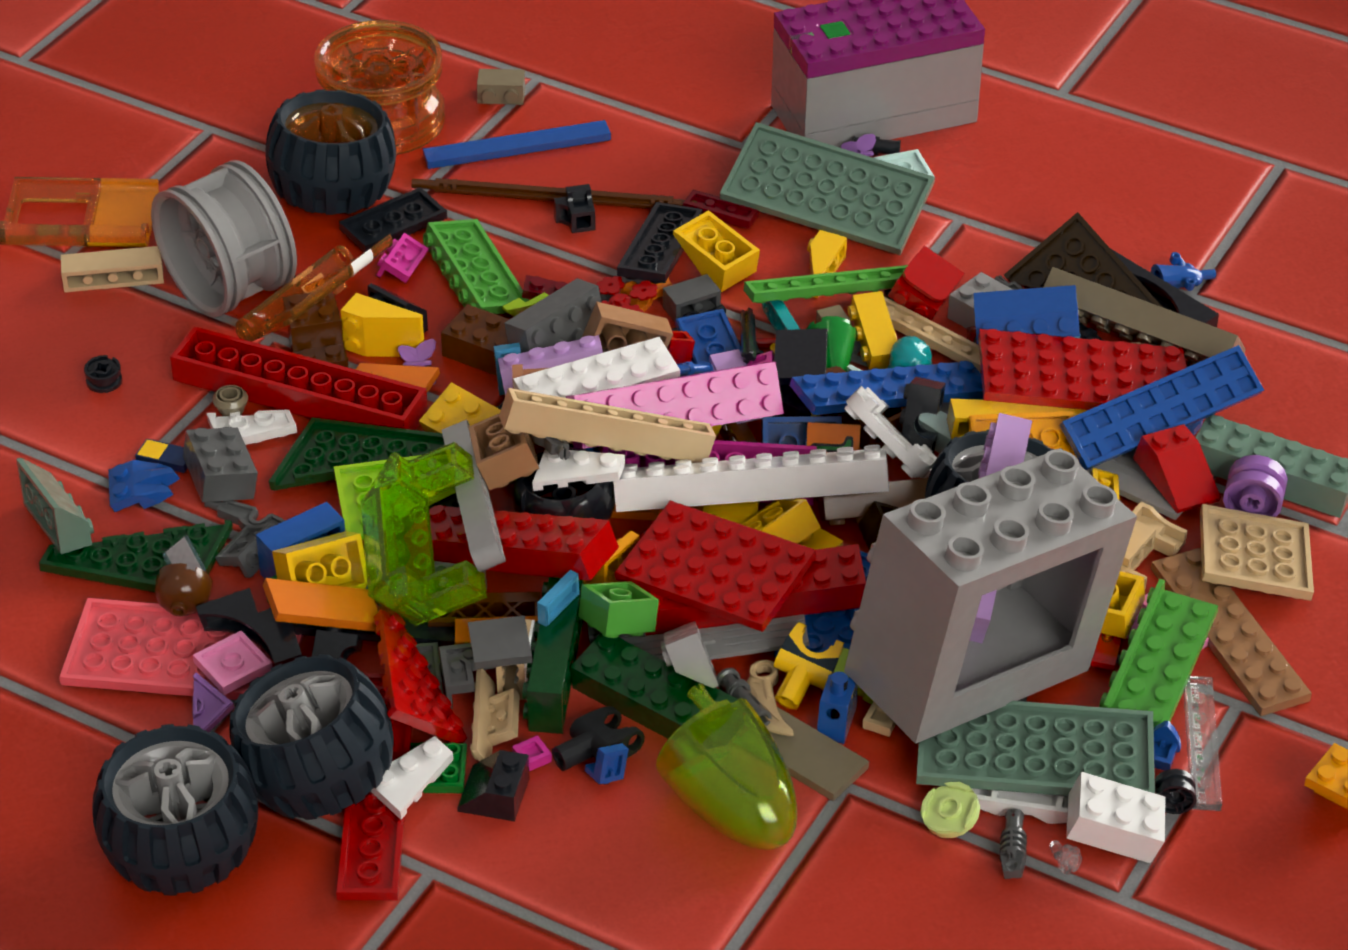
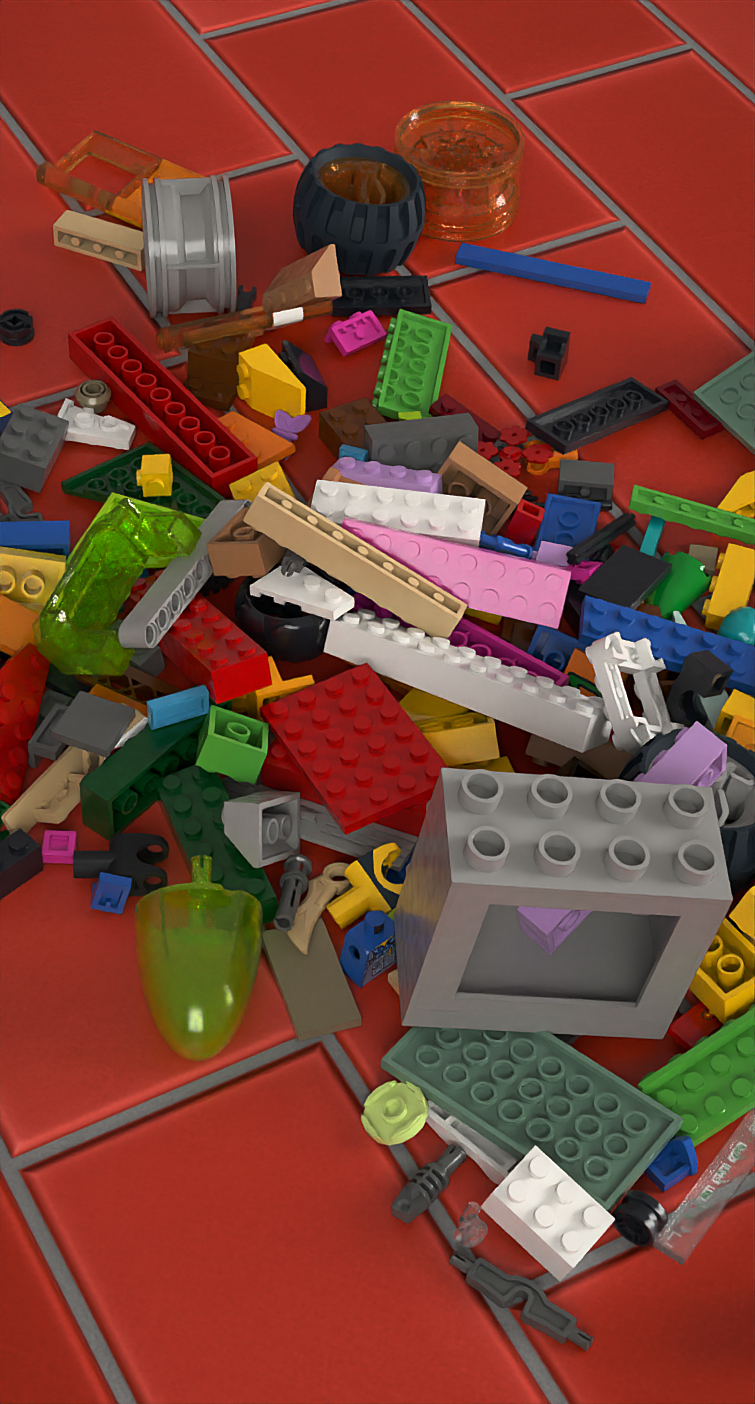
camera: 30 degrees right, 5 degrees up
reddish brown axle [411,178,697,209] -> none
dark tan brick [477,69,526,105] -> none
yellow slope [673,210,760,292] -> none
none -> yellow brick [136,454,173,497]
none -> medium nougat slope [262,244,342,320]
none -> dark grey piece [449,1251,594,1351]

